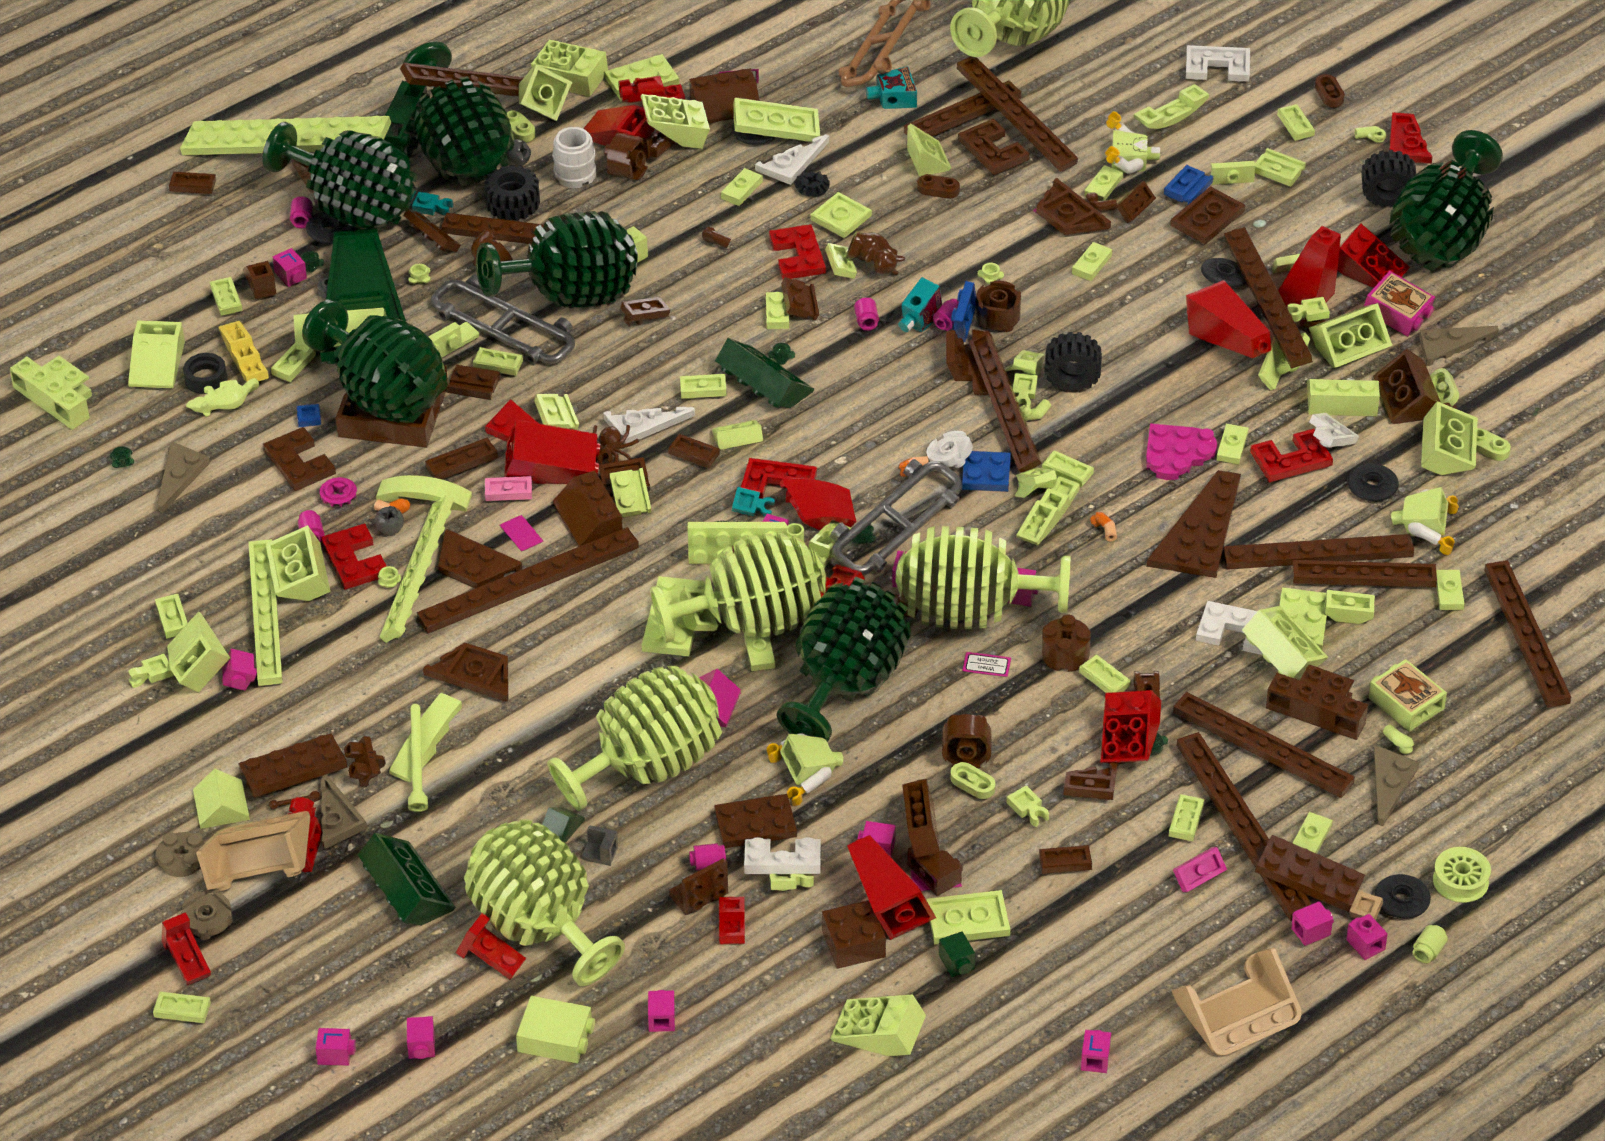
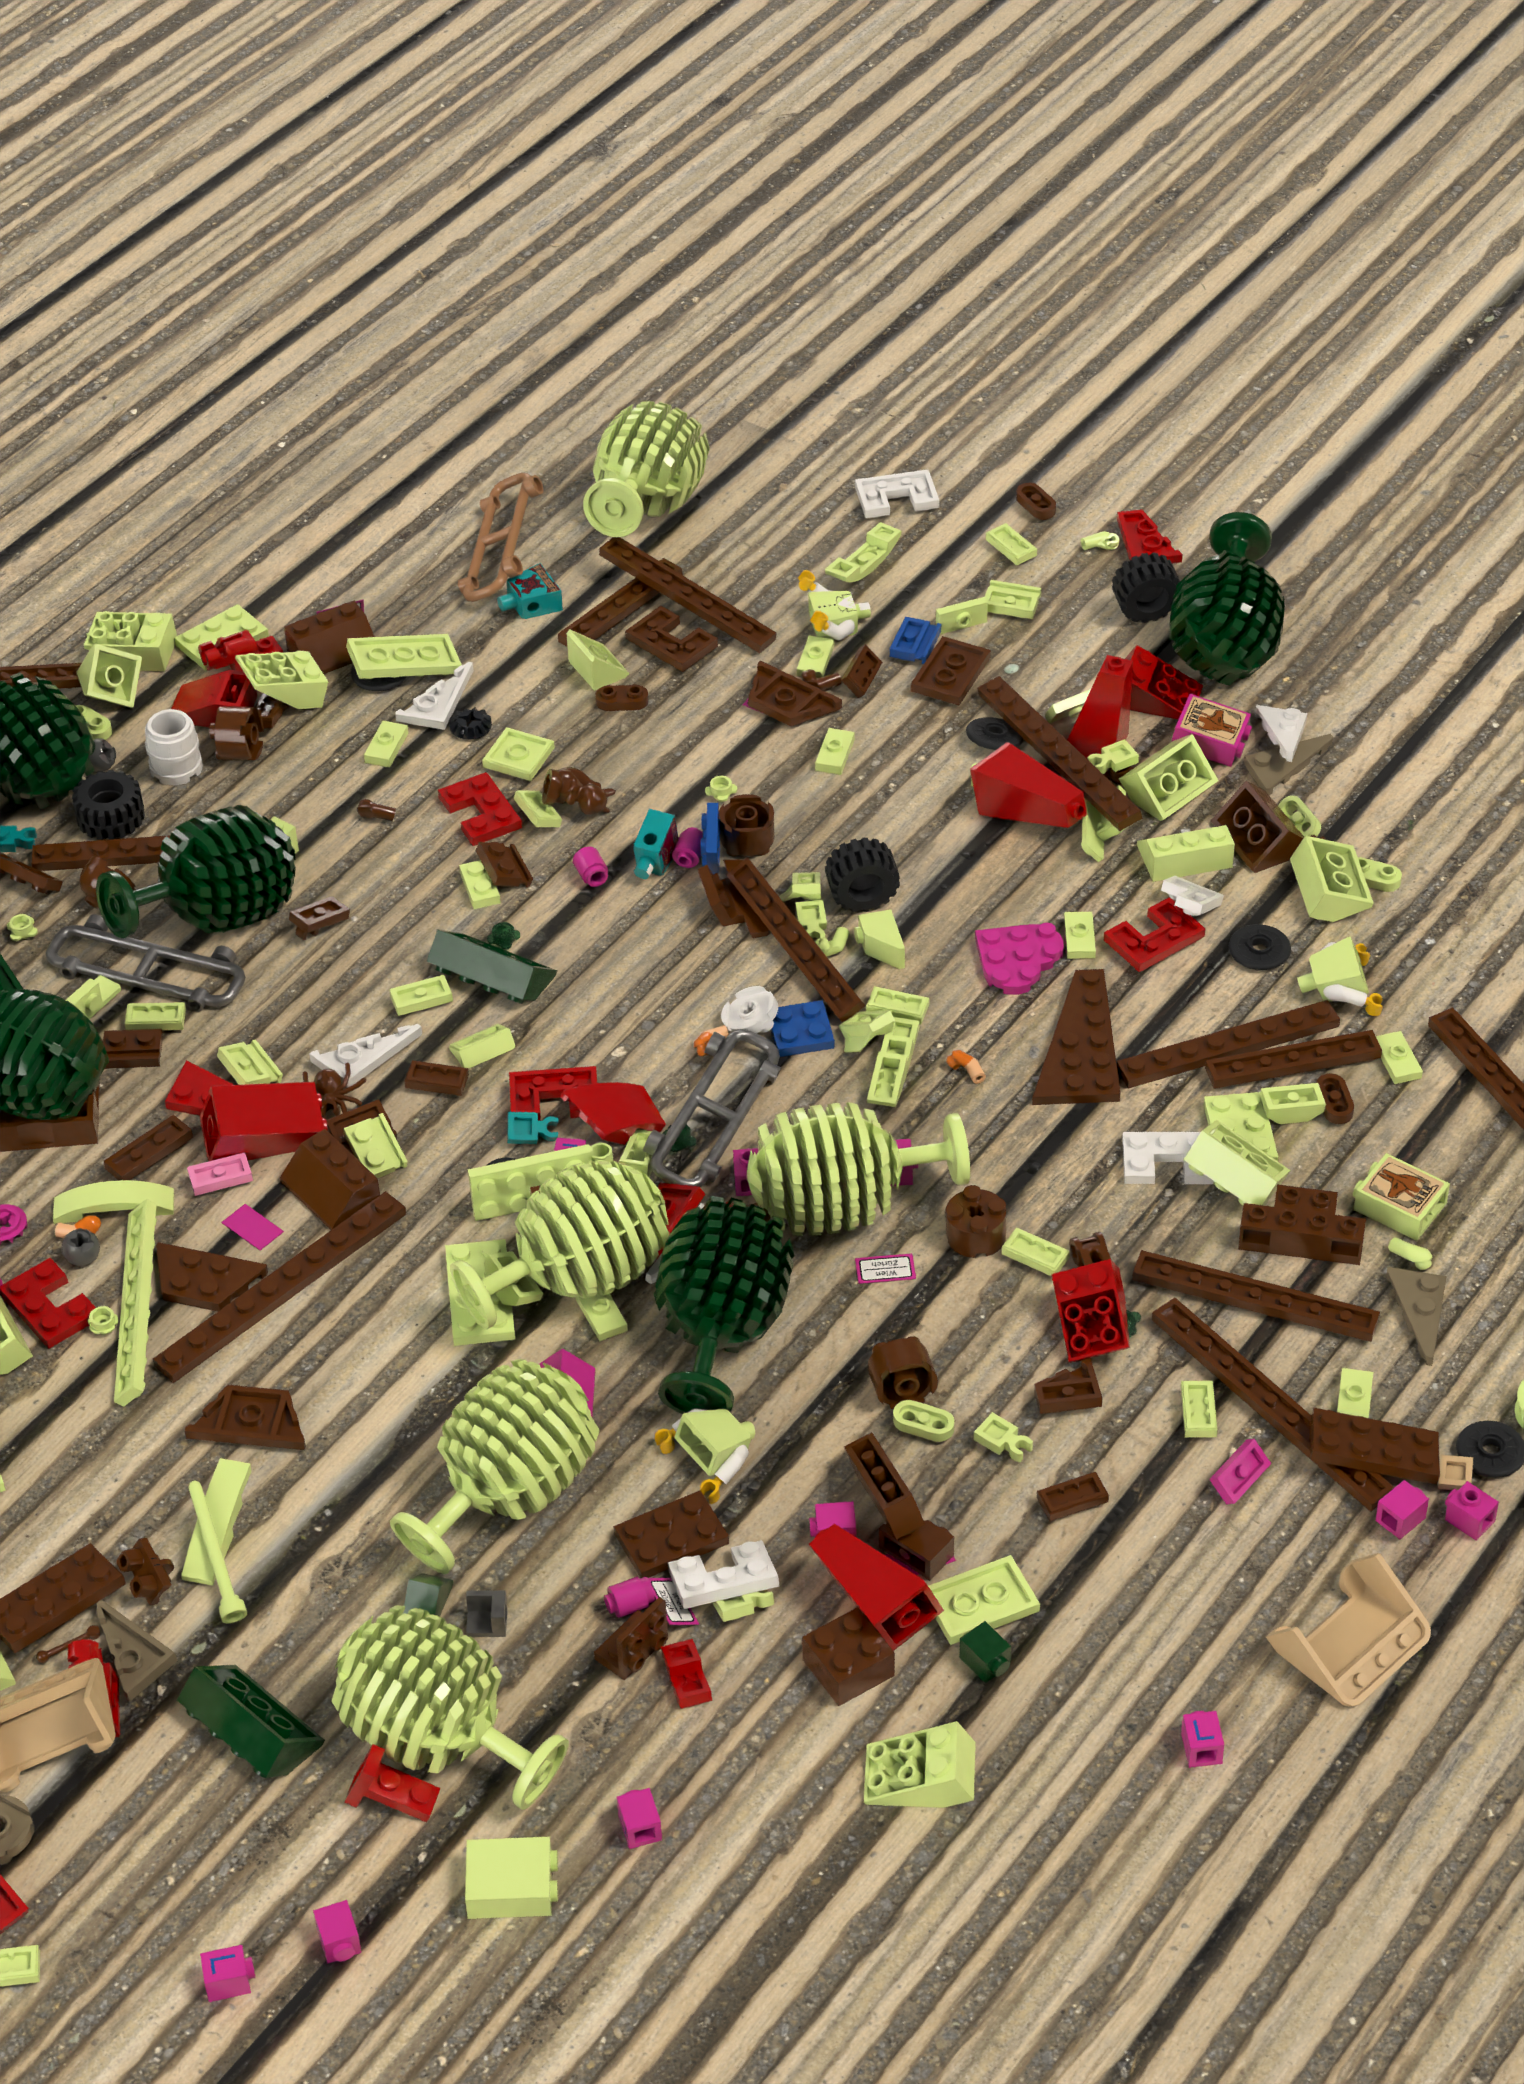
camera: 15 degrees left, 0 degrees up
none -> sticker [648,1578,699,1625]
none -> yellowish green slope [854,909,905,969]
none -> white wing [1255,705,1307,762]
none -> reddish brown plate [1317,1073,1354,1124]

